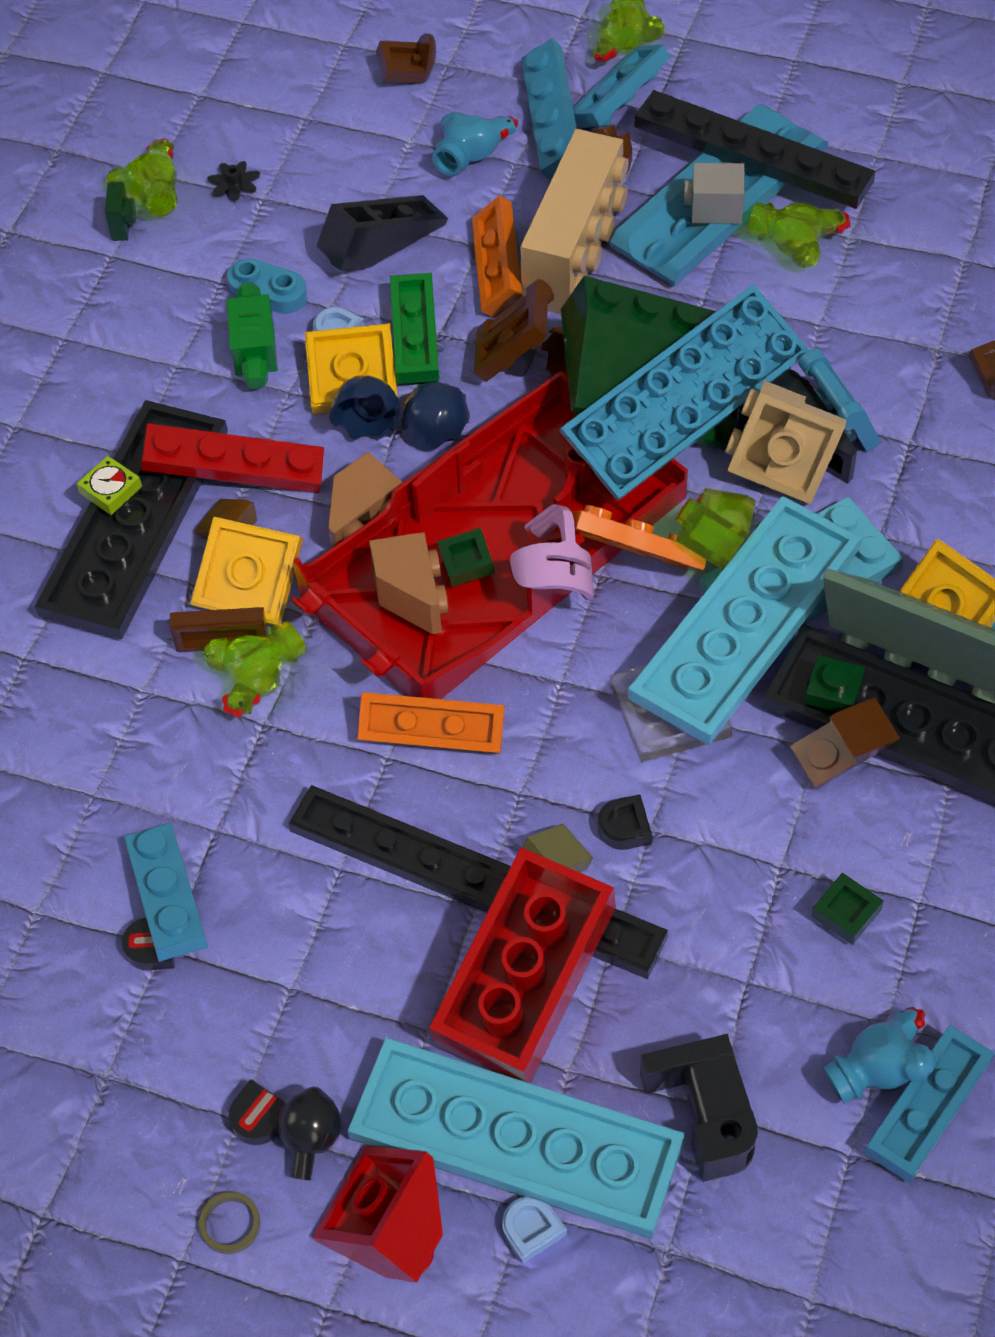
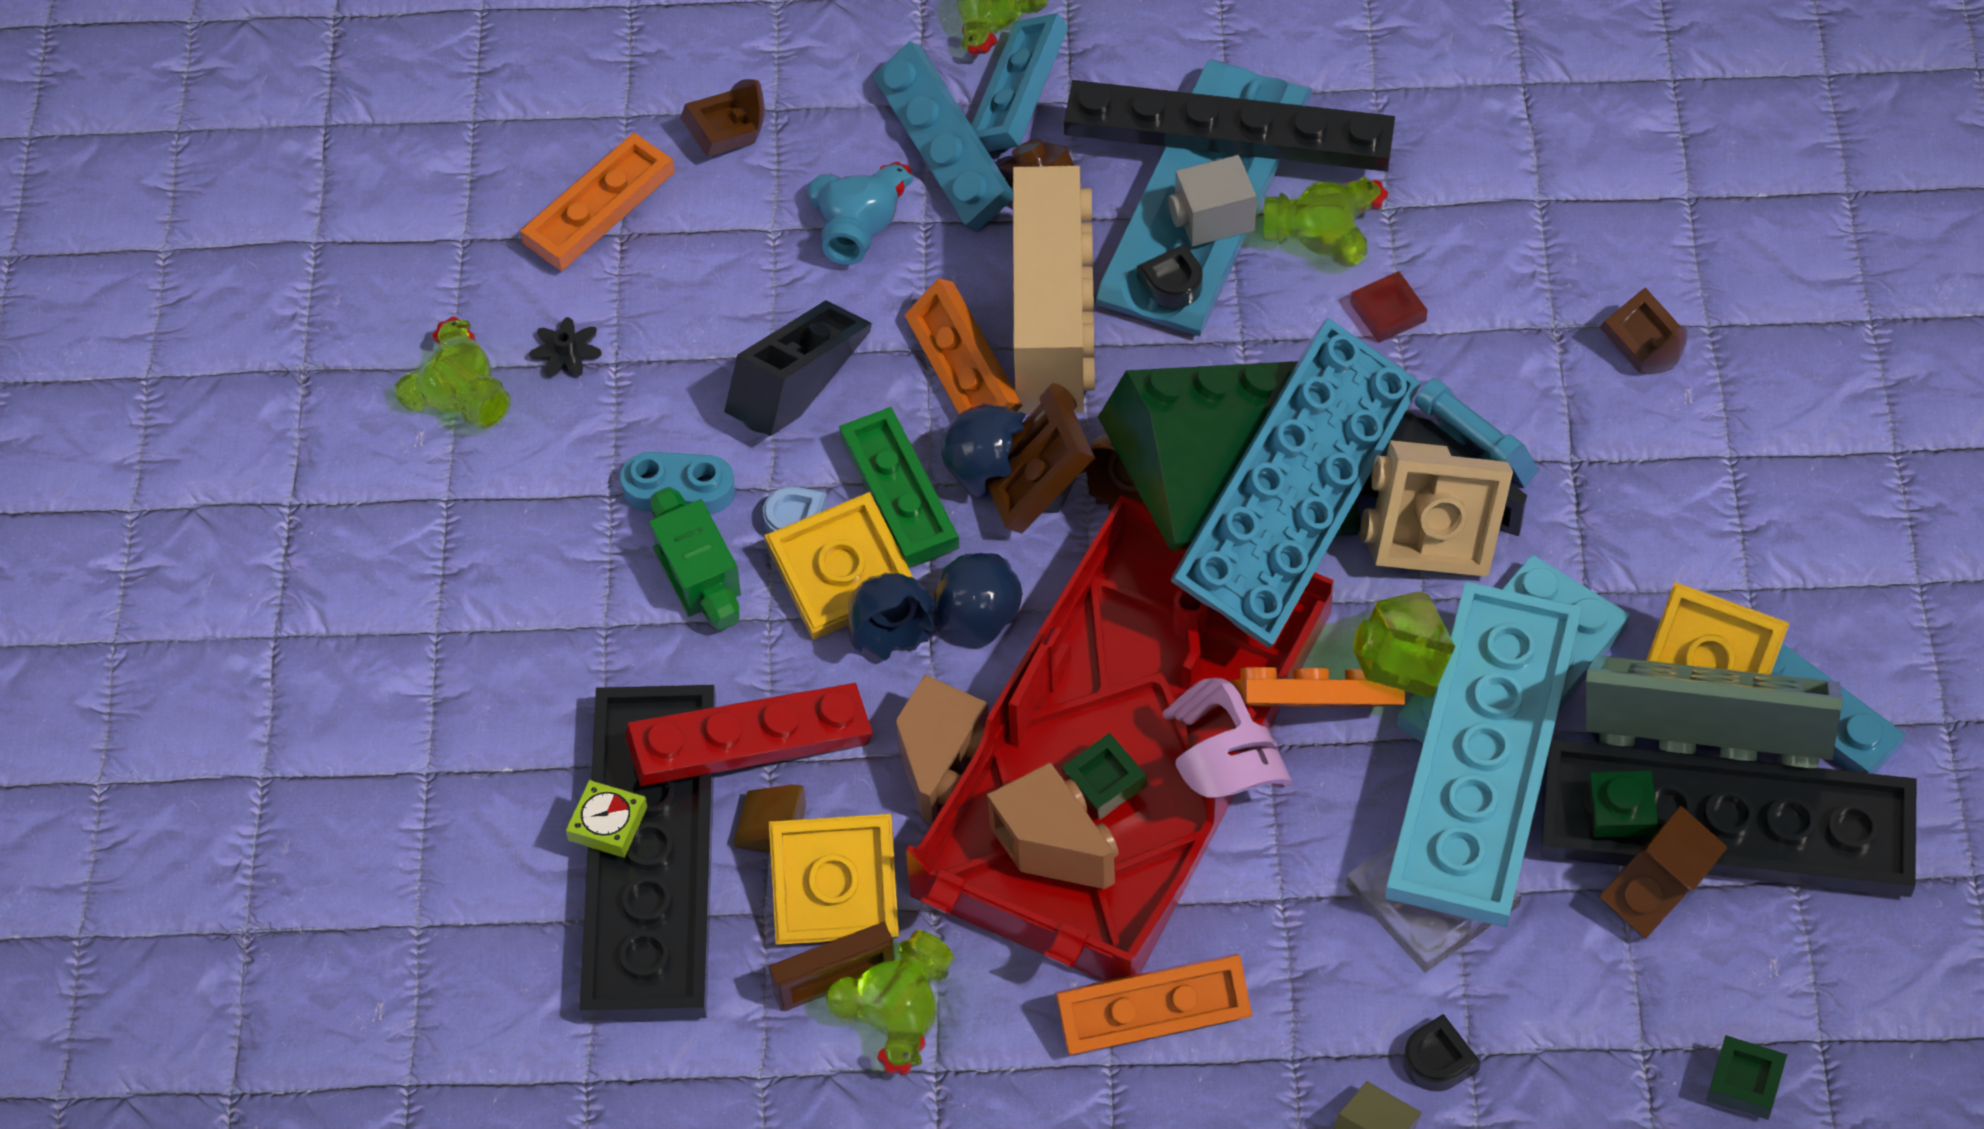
camera: 20 degrees left, 0 degrees up
dark green plate [105,181,136,241] -> none
none -> orange plate [520,132,675,272]
none -> dark blue hair [940,403,1026,497]
none -> black tile [1137,244,1203,308]
none -> clear red tile [1350,271,1428,343]

